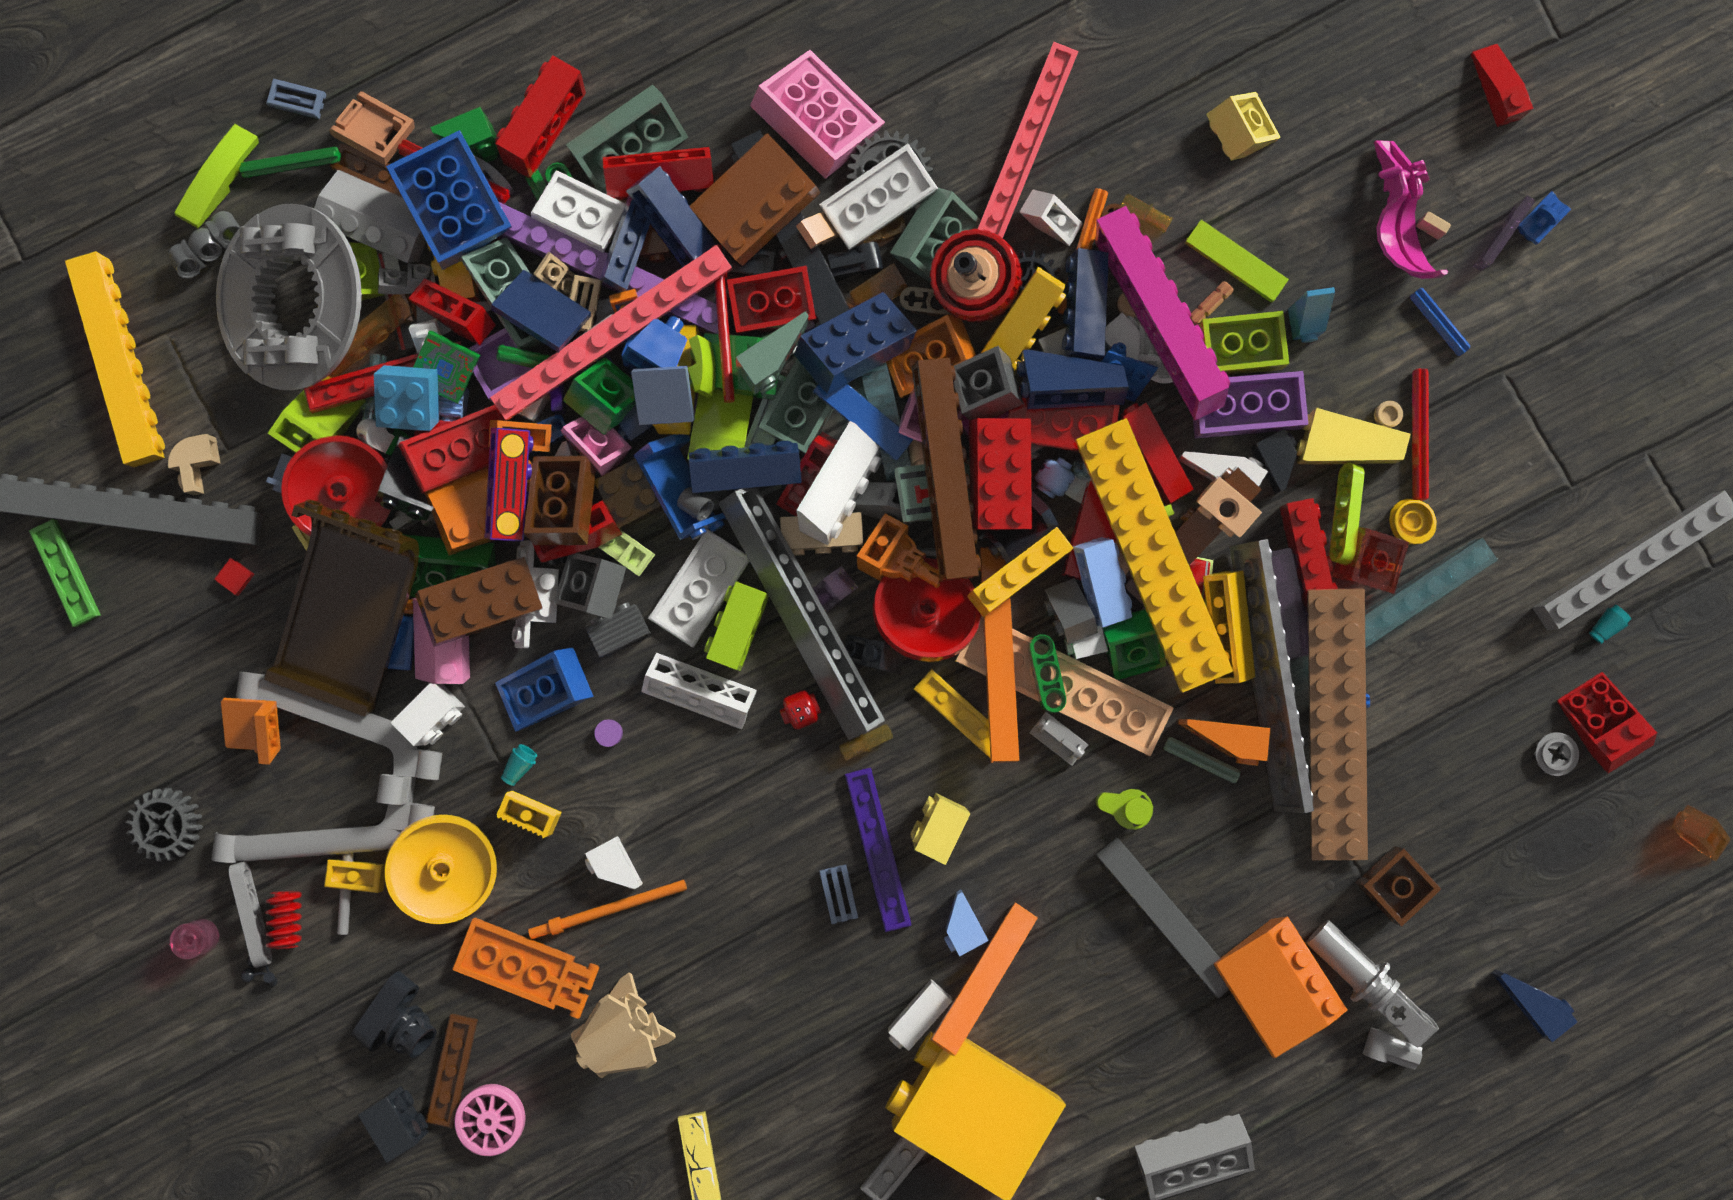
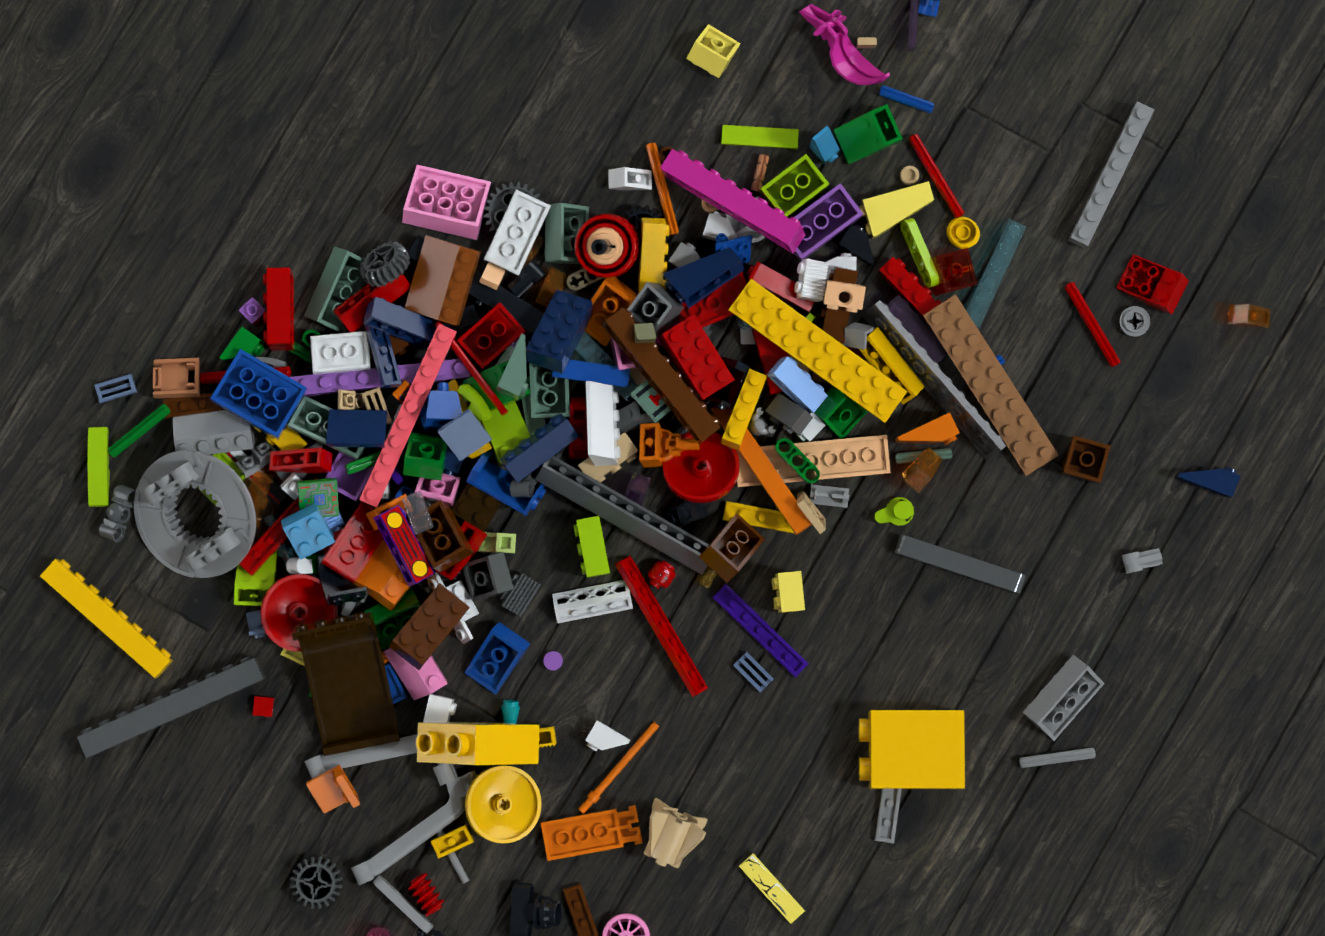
camera: 40 degrees left, 0 degrees up
bright green tile [29,519,101,627] -> none
tan brick [168,434,221,495] -> none
white tile [648,529,750,648] -> none
white brick [888,979,952,1051] -> none
orange tile [930,902,1038,1057] -> none
light blue slope [944,890,988,956] -> none
coral plate [978,42,1078,238] -> none
light blue head [1035,457,1075,498] -> none
dark blue brick [1062,248,1109,361] -> none
clear yellow axle [1121,194,1173,233] -> none
orange slope [1213,916,1347,1058] -> none
light grey piece [1306,920,1439,1048] -> none
teal cone [1589,604,1631,644] -> none
none -> medium lavender bracket [239,298,265,326]
none -> dark grey gear [359,241,410,287]
none -> clear tile [402,491,434,535]
none -> yellow brick [416,722,539,765]
none -> red tile [615,555,708,697]
none -> olive slope [633,323,656,343]
none -> reddish brown brick [699,513,765,582]
none -> light grey piece [749,408,775,436]
none -> white brick [794,259,829,302]
none -> tan tile [797,491,826,534]
none -> green slope [834,104,903,165]
none -> light grey panel [844,322,874,350]
none -> clear orange slope [902,446,943,493]
none -> red axle [1065,282,1120,367]

